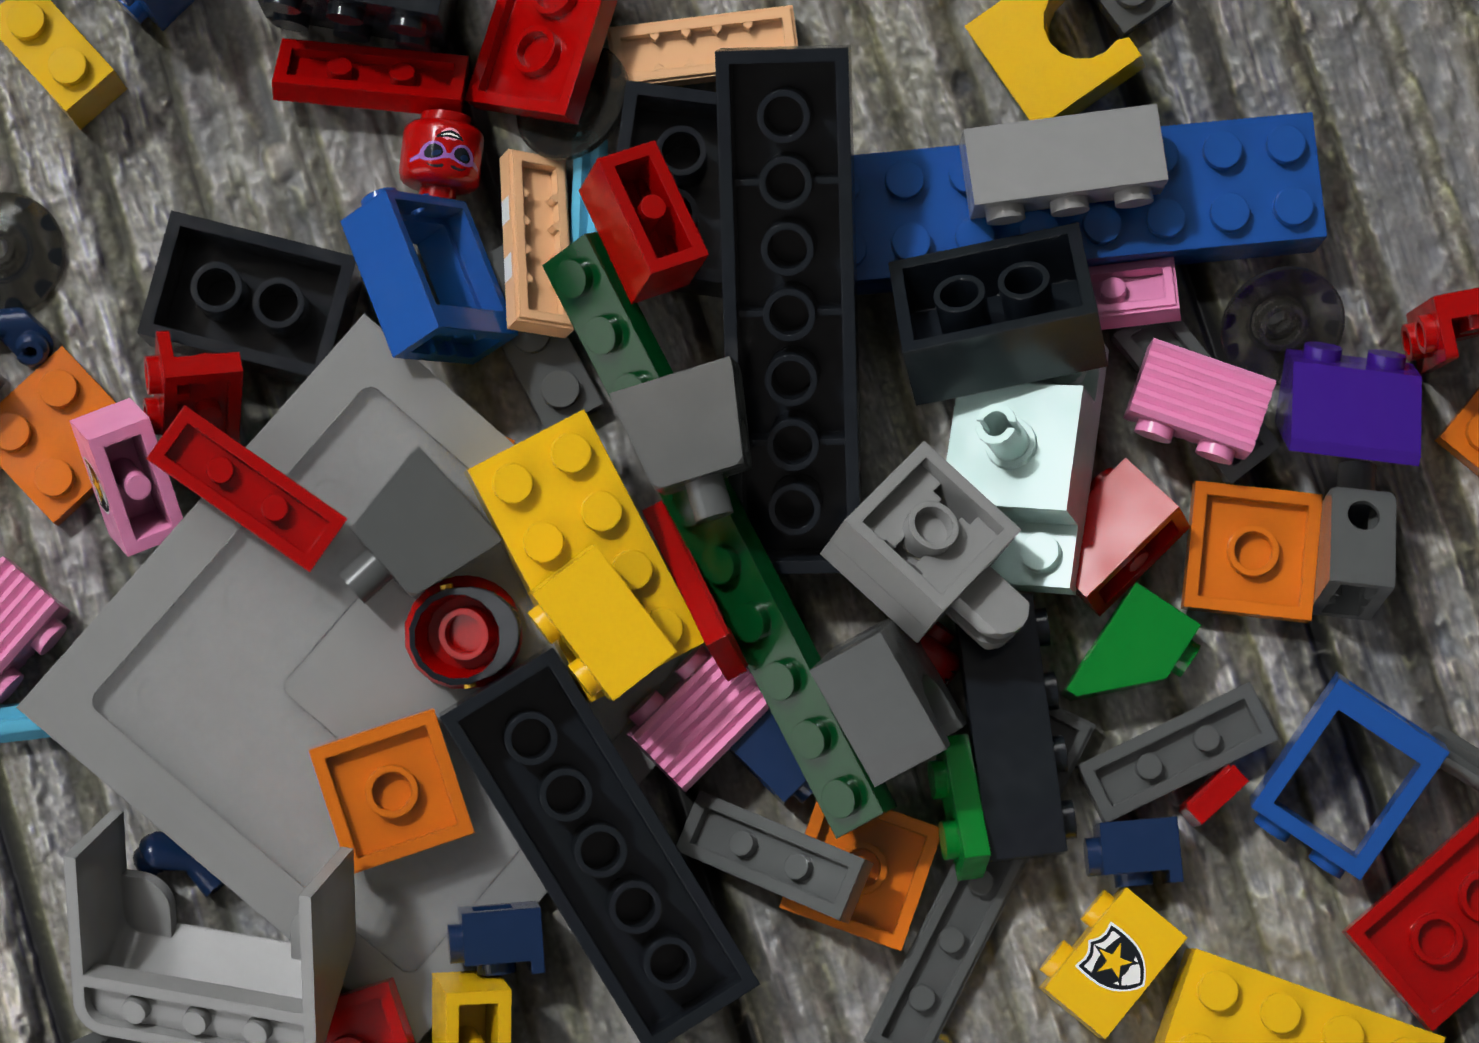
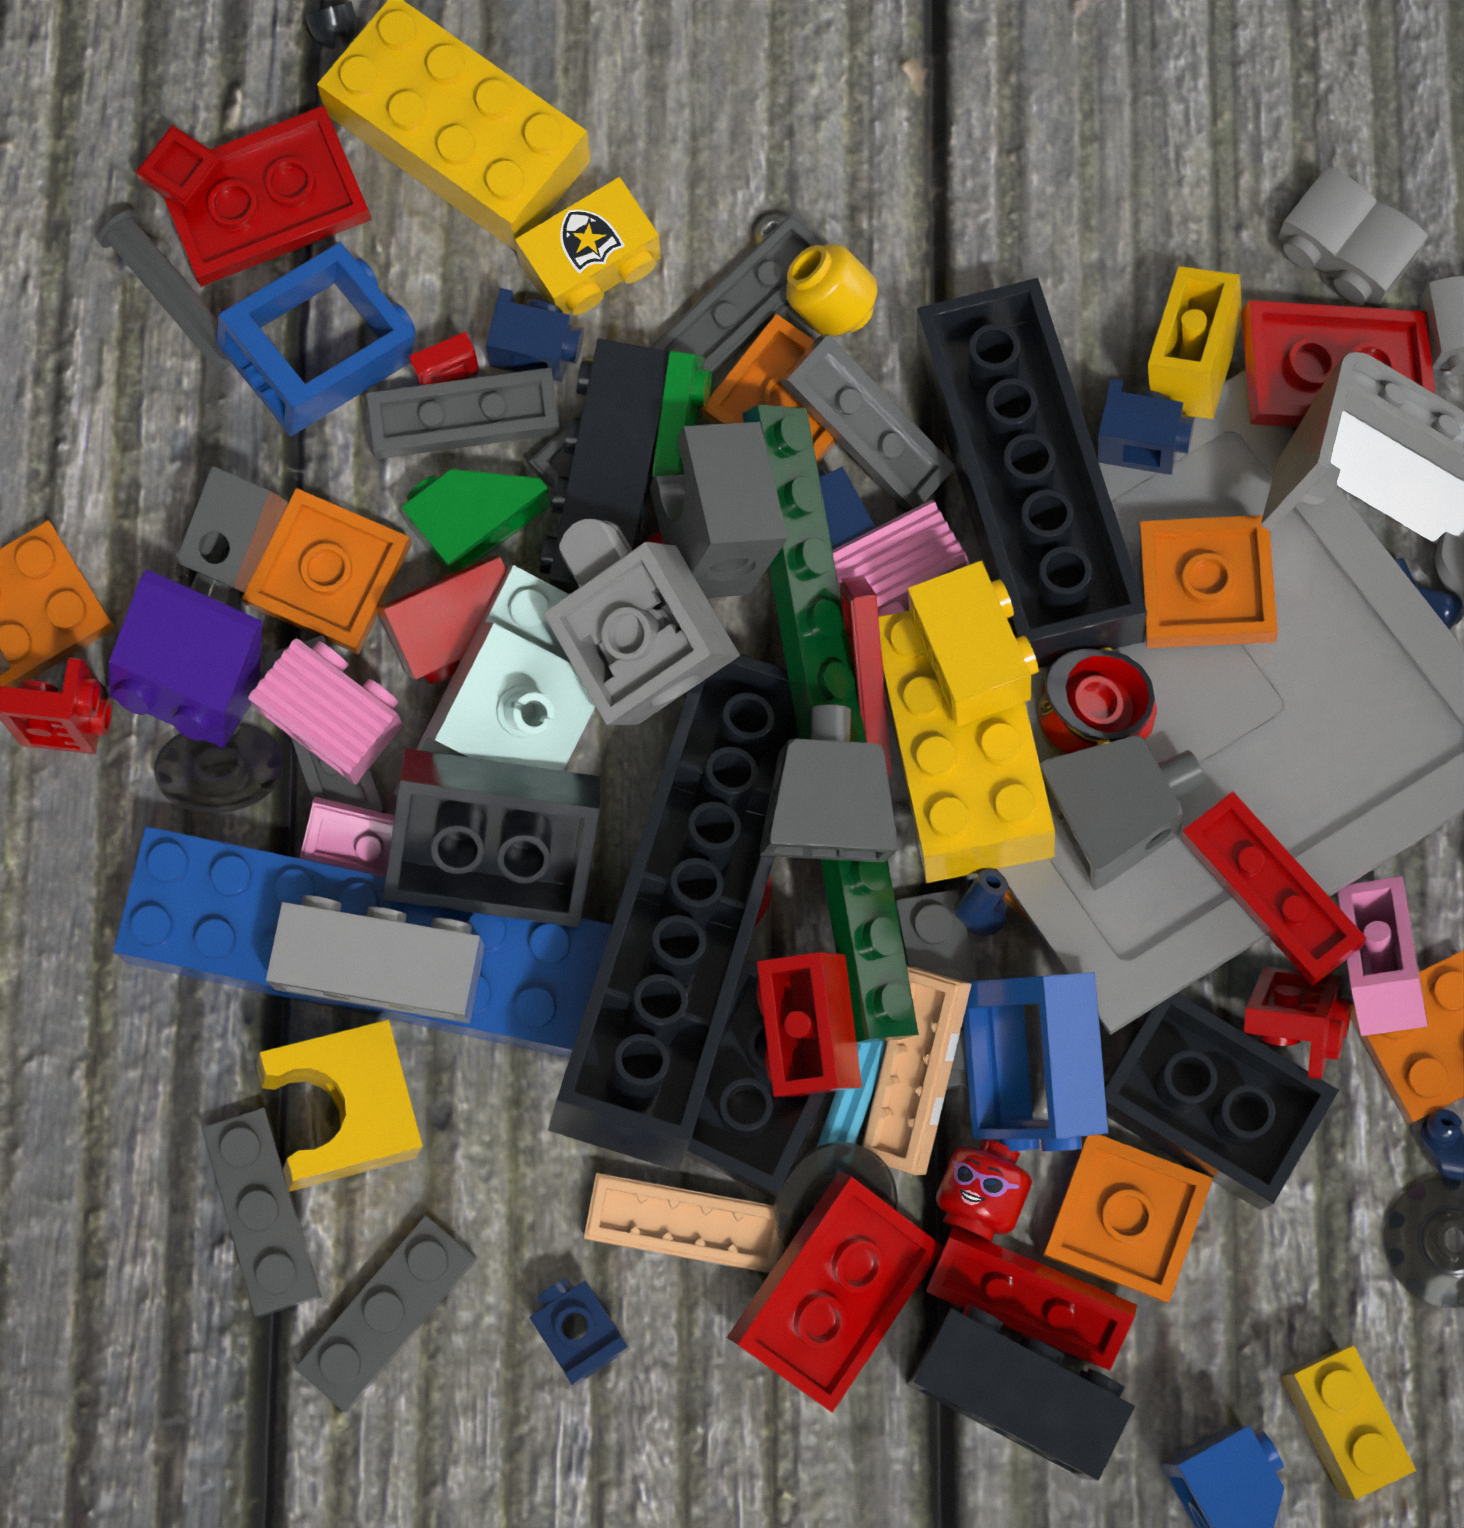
camera: 160 degrees left, 5 degrees down
none -> yellow head [786,244,878,337]
none -> dark blue arm [954,869,1008,936]
none -> orange plate [1042,1134,1213,1304]

